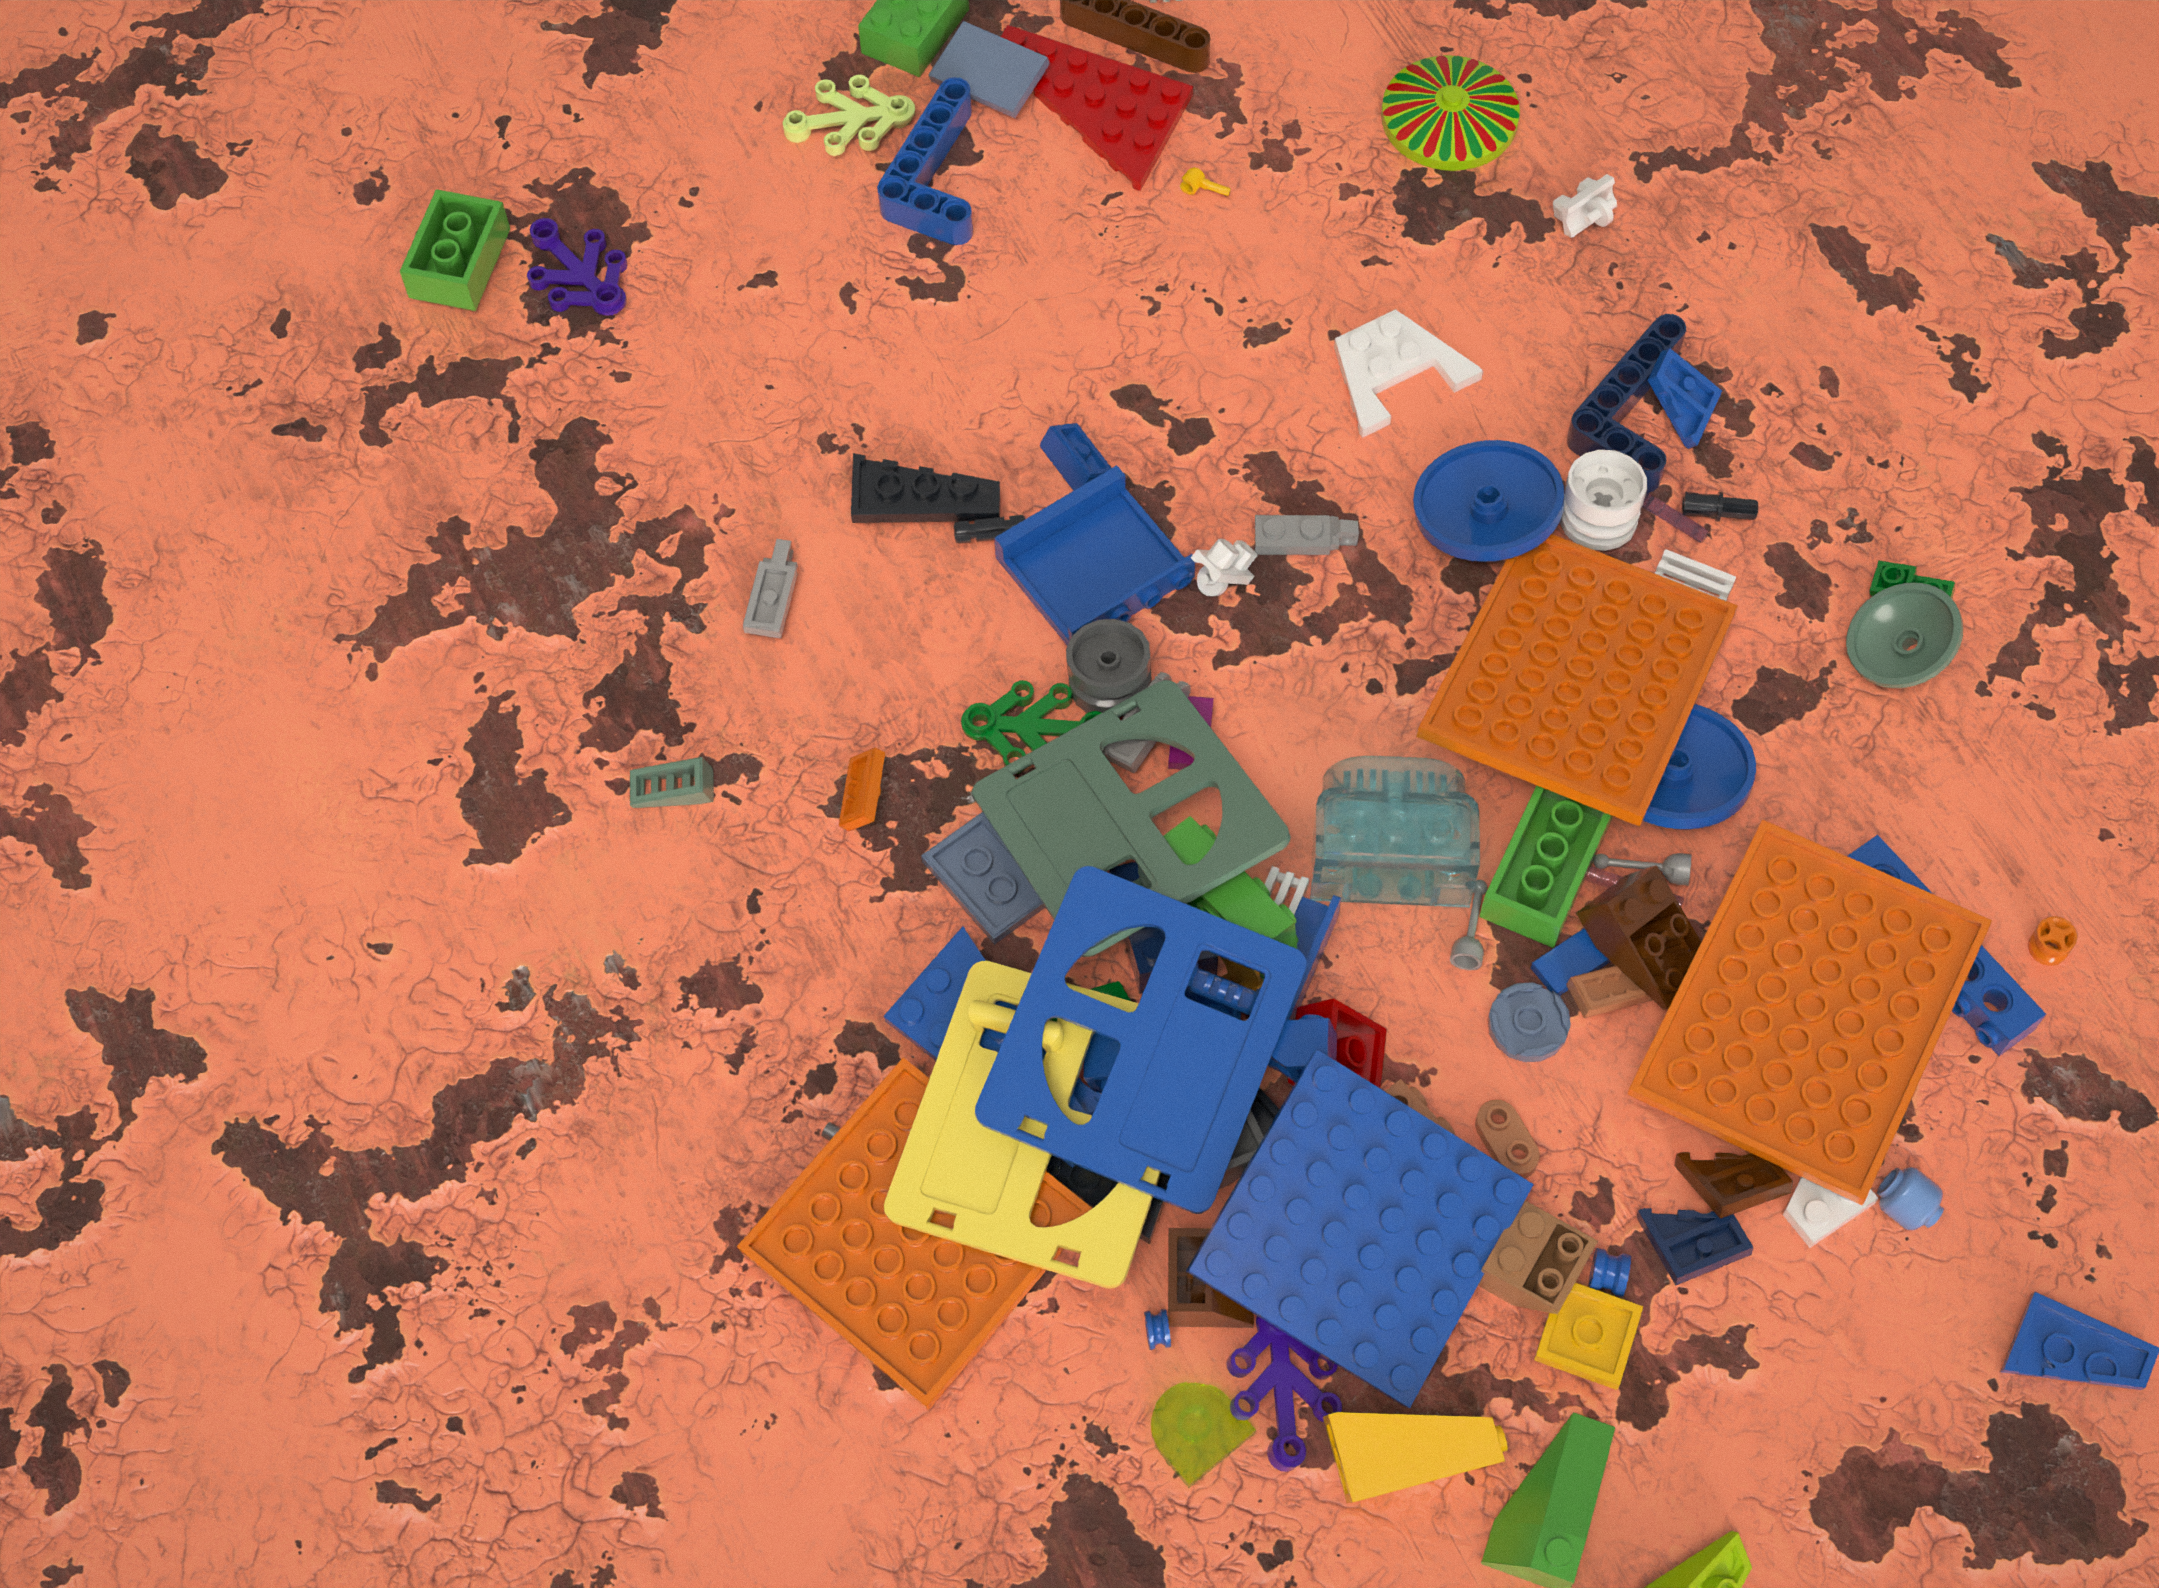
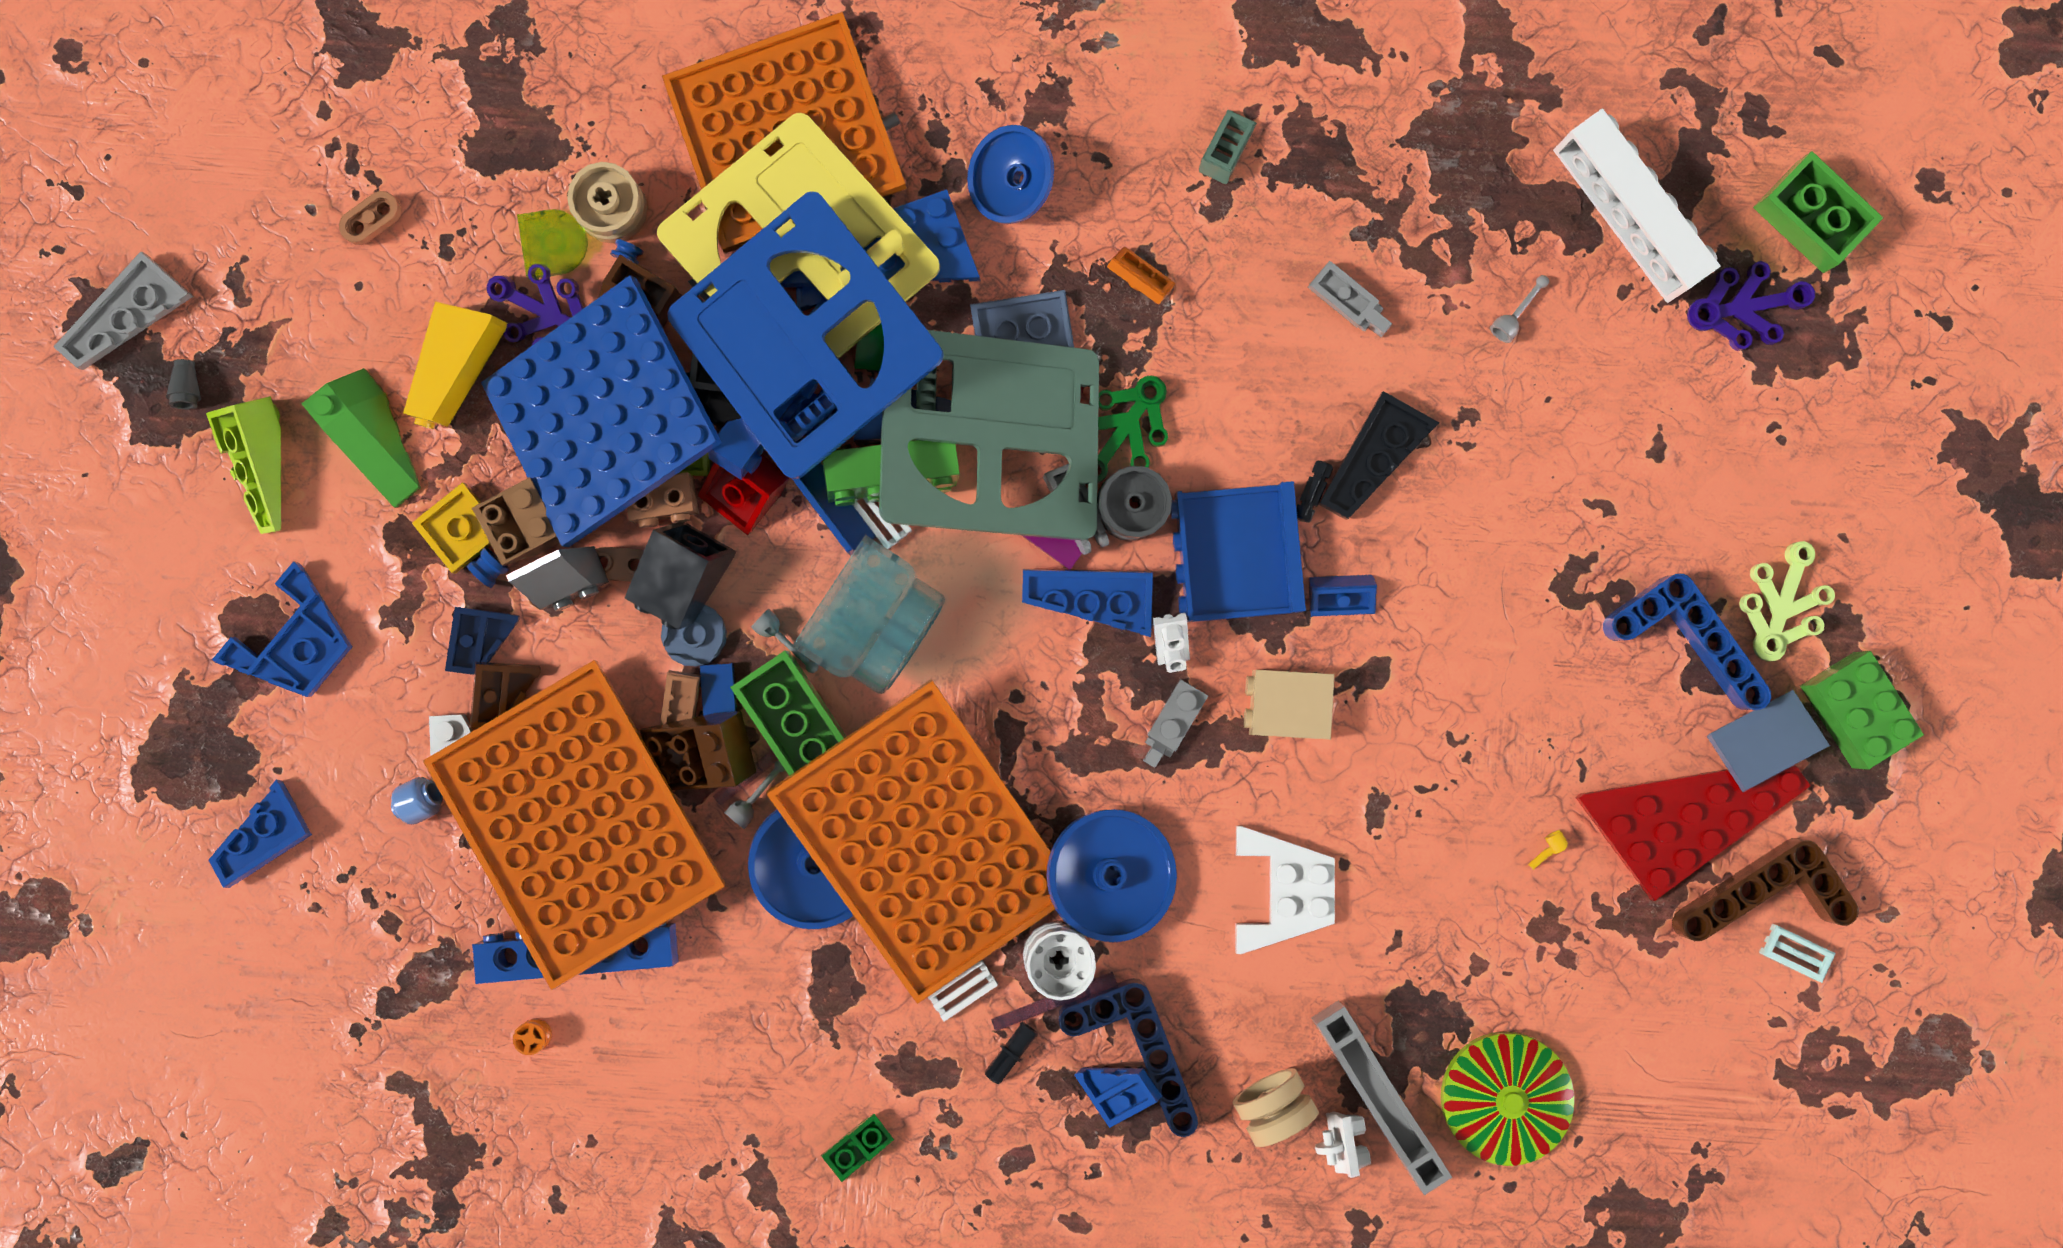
camera: 120 degrees right, 25 degrees up
sand green dish [1846,583,1963,688] -> none
none -> blue wing [212,561,353,697]
none -> dark grey slope [506,546,609,612]
none -> tan wheel [567,162,648,243]
none -> black slope [625,522,737,630]
none -> blue dish [967,125,1054,224]
none -> blue wing [1022,569,1153,637]
none -> tan wheel [1232,1068,1319,1147]
none -> tan brick [1244,670,1334,740]
none -> light grey arch [1311,1000,1452,1195]
none -> light grey hinge [1490,275,1549,343]
none -> white brick [1553,108,1720,303]

